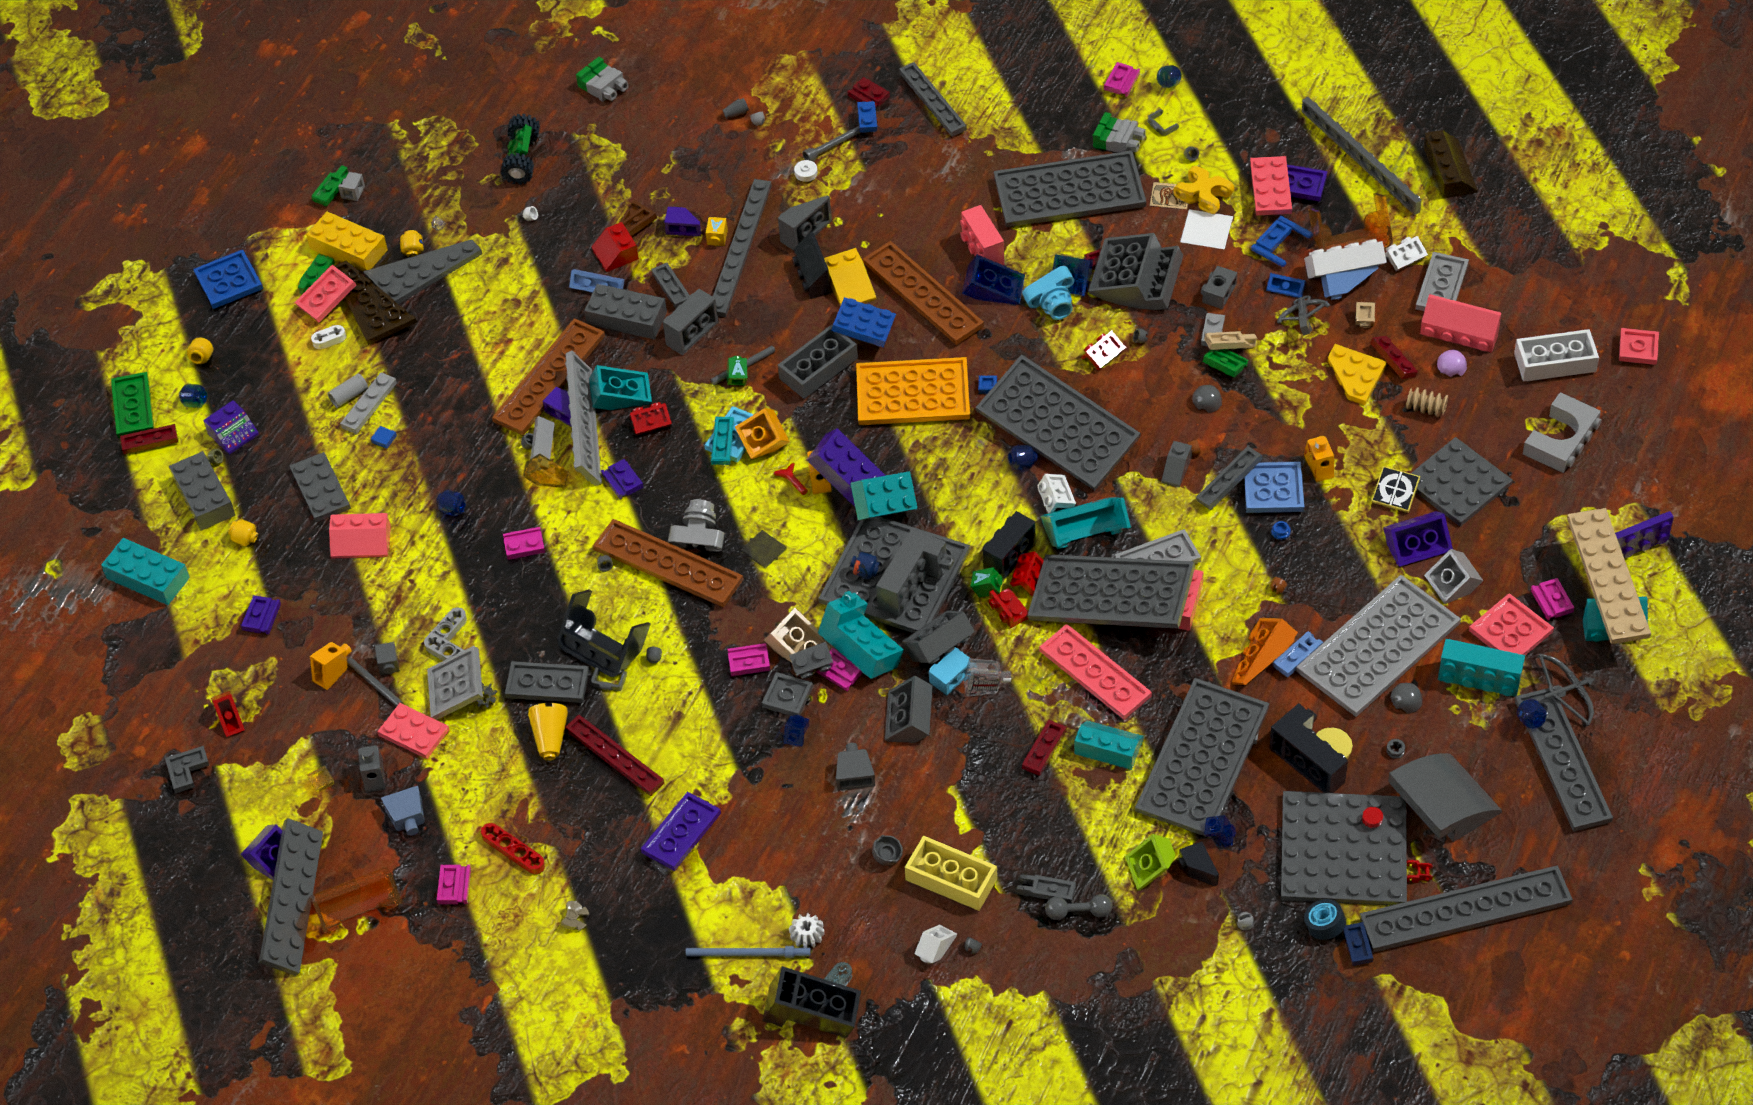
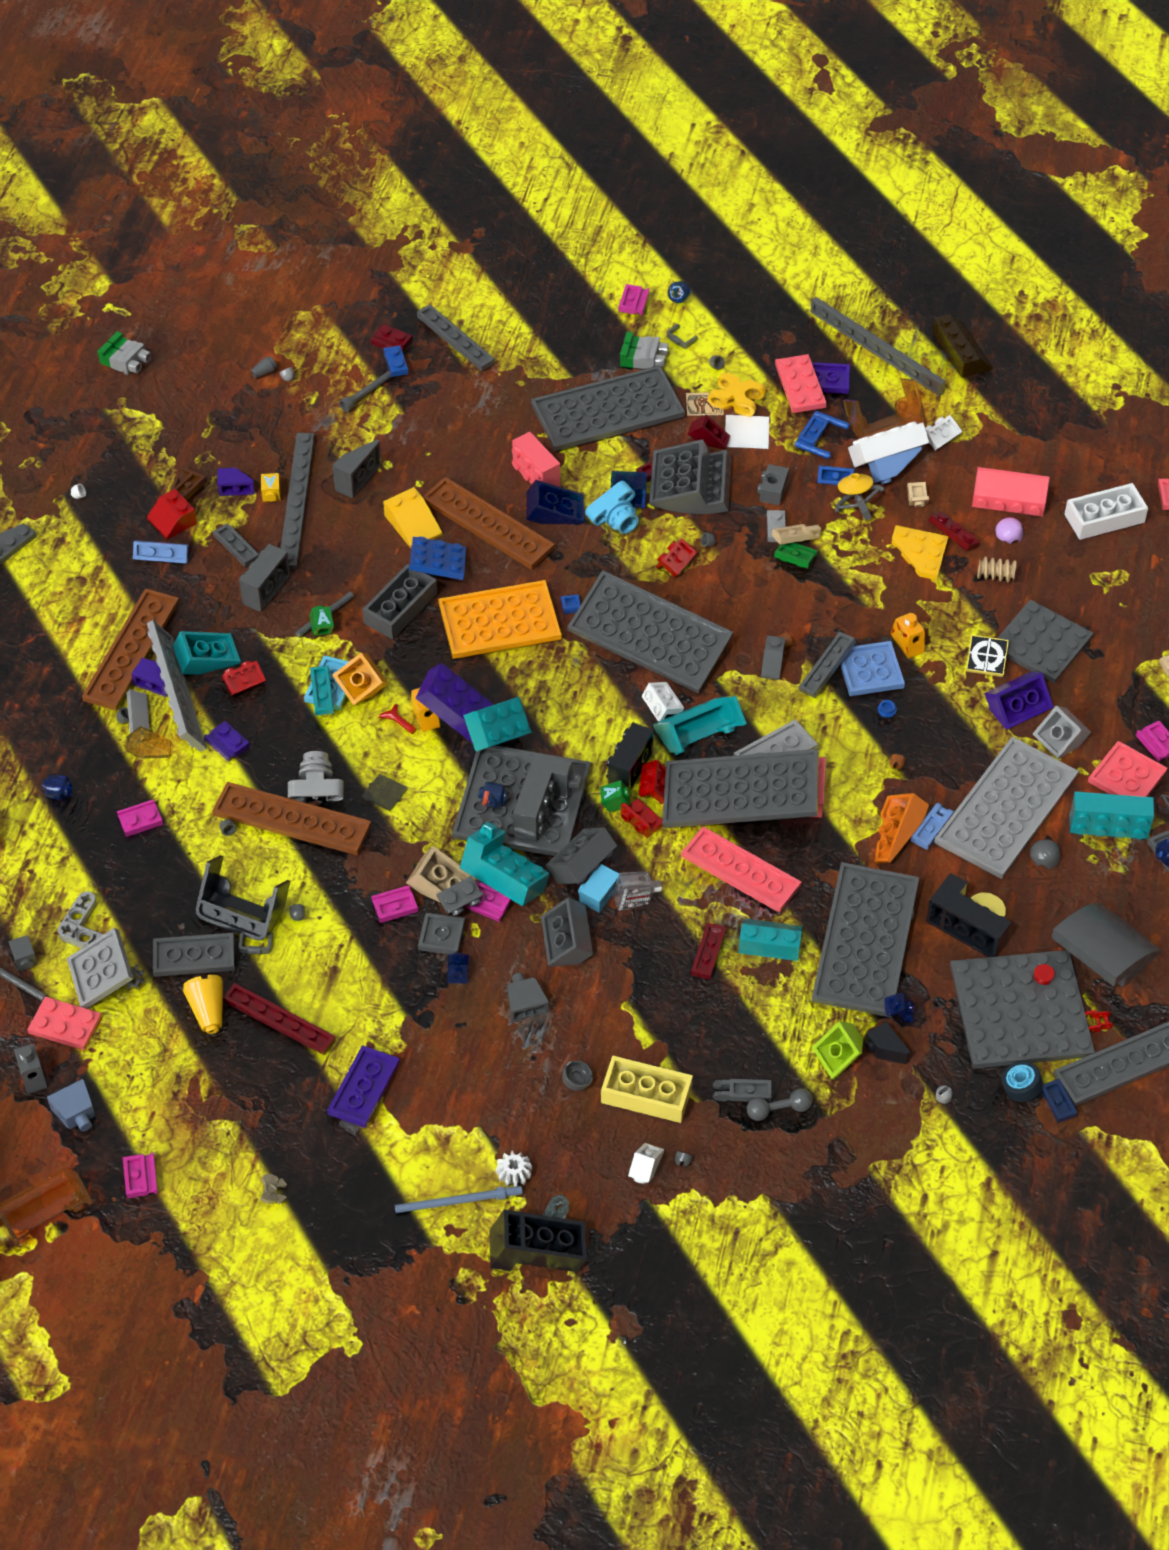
camera: 15 degrees left, 0 degrees up
red beam [481,823,545,874] -> none
black plate [501,114,540,185] -> none
dark grey brick [584,284,667,339] -> none
black slope [792,232,831,299] -> none
white wheel [794,160,818,182] -> none
clear blue head [1008,445,1037,470] -> none
dark grey hair [1192,385,1222,413] -> none
dark grey bush [1387,739,1405,759] -> none
light grey plate [1416,252,1469,311] -> none
light grey arch [1523,392,1602,473] -> none
none -> dark red slope [688,414,730,449]
none -> yellow dish [838,473,873,495]

